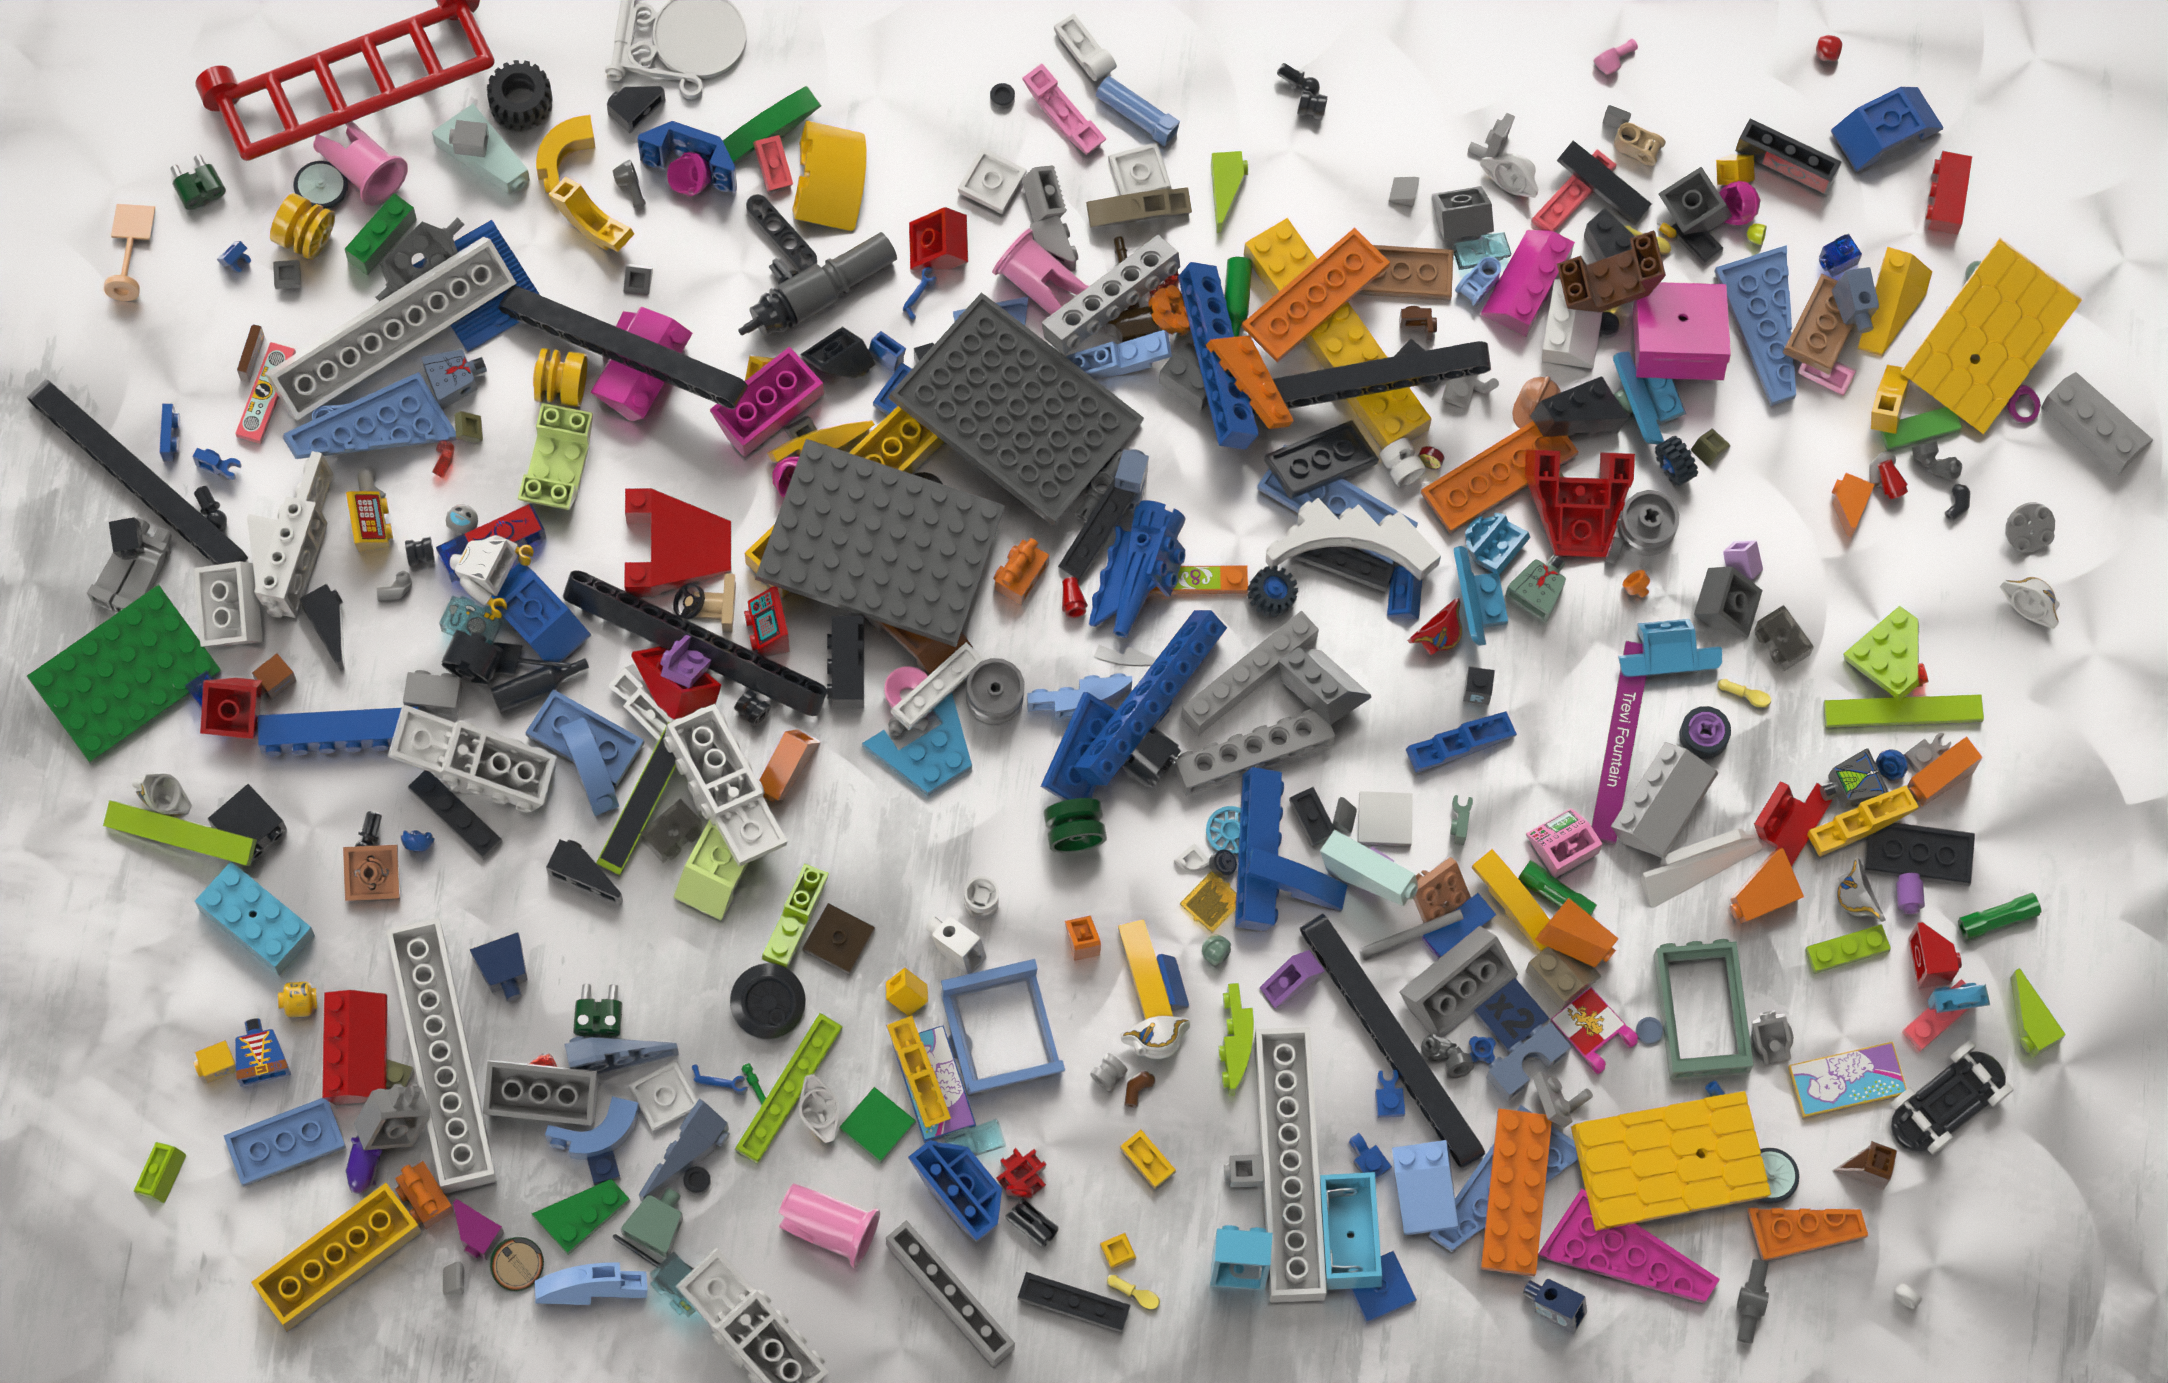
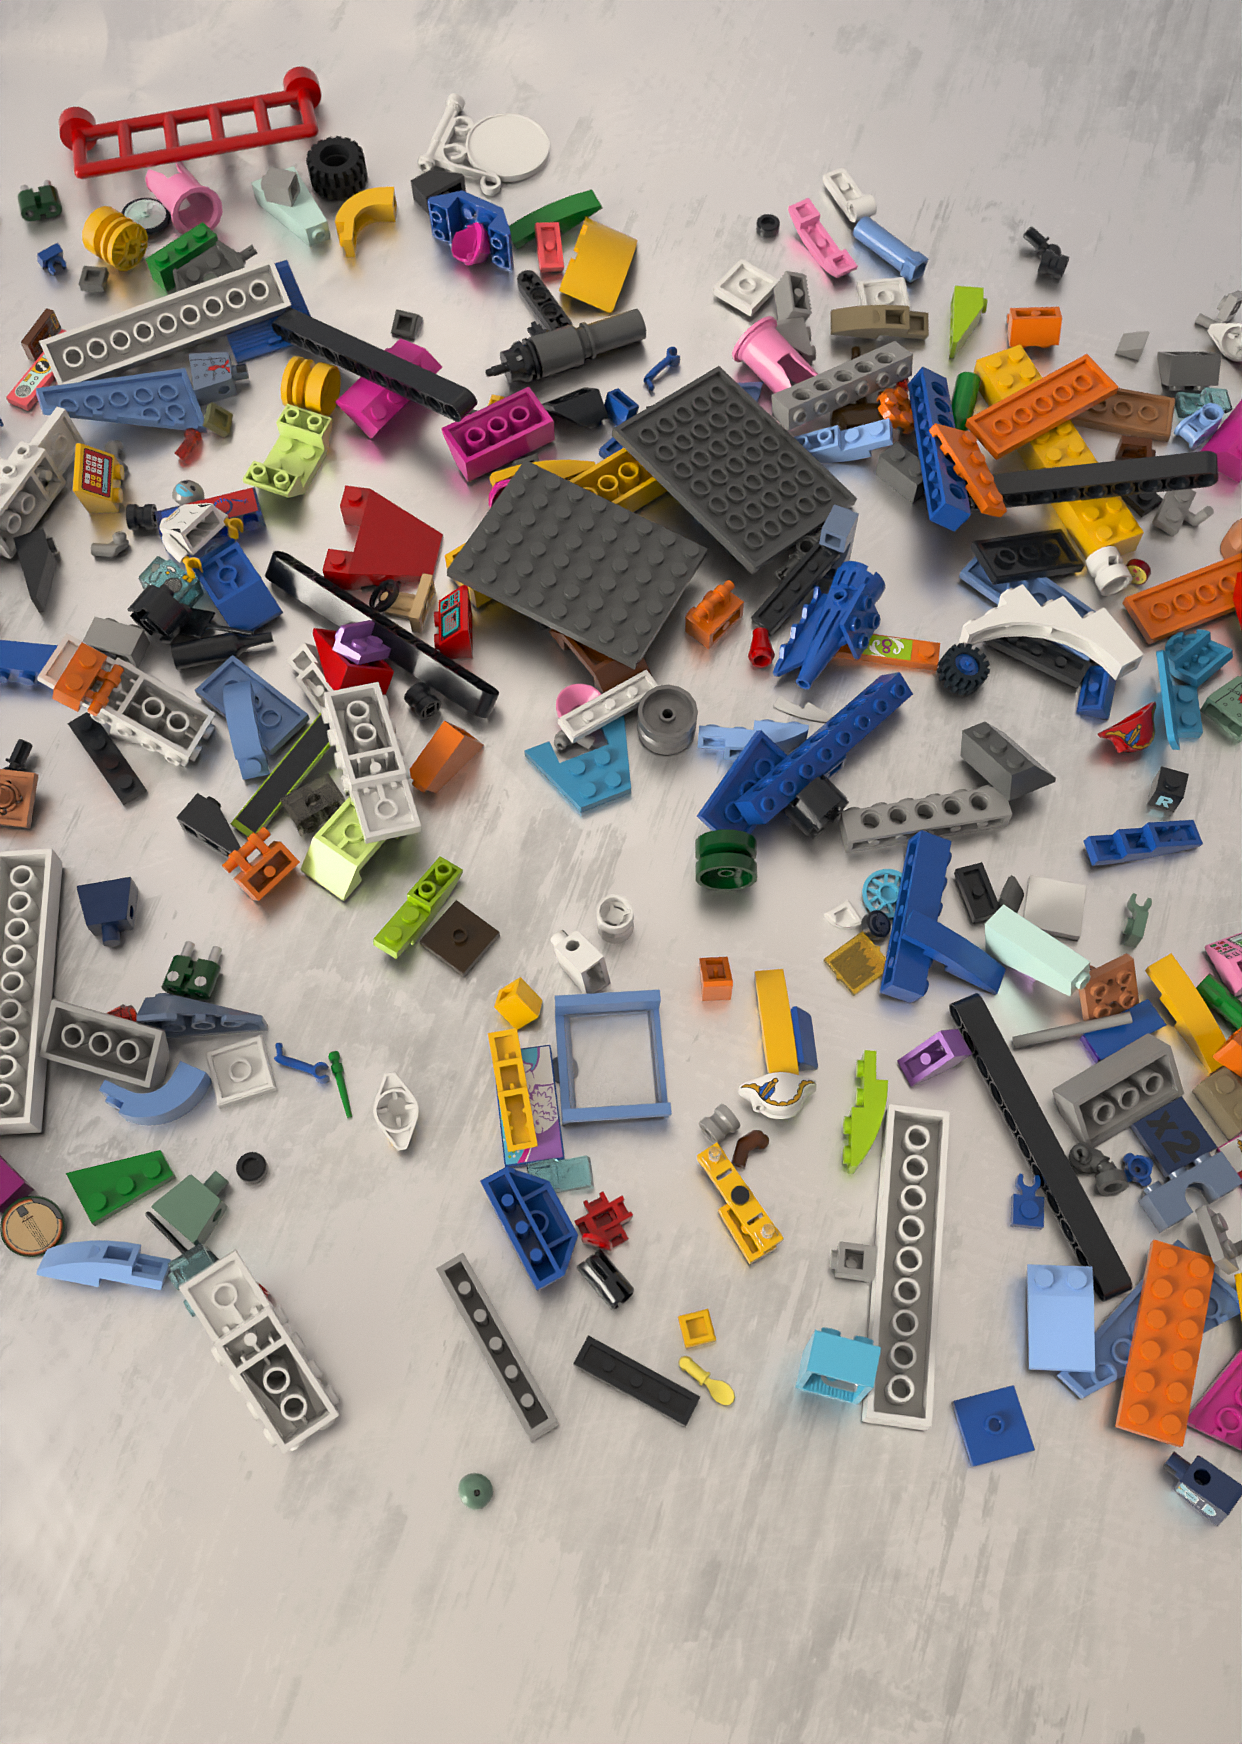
camera: 15 degrees right, 5 degrees down
blue plate [401,830,435,851] -> none
yellow arch [548,177,635,252] -> none
dark blue plate [587,1151,621,1186] -> none
dark grey bar [612,159,646,208] -> none
sand blue wedge [639,1098,730,1201] -> none
black wheel [730,963,806,1039] -> none
lime tile [735,1013,843,1164] -> none
bright pink piece [779,1183,880,1268] -> none
black wedge [827,616,864,708] -> none
green tile [839,1087,916,1163] -> none
red slope [909,207,968,271] -> none
light grey brick [1181,610,1319,736] -> none
sand green piece [1201,935,1231,966] -> none
medium azure piece [1320,1172,1382,1290] -> none
blue plate [1349,1133,1392,1179] -> none
none -> orange brick [52,642,124,716]
none -> orange brick [222,827,300,901]
none -> yellow piece [697,1142,784,1254]
none -> orange brick [1006,307,1062,348]

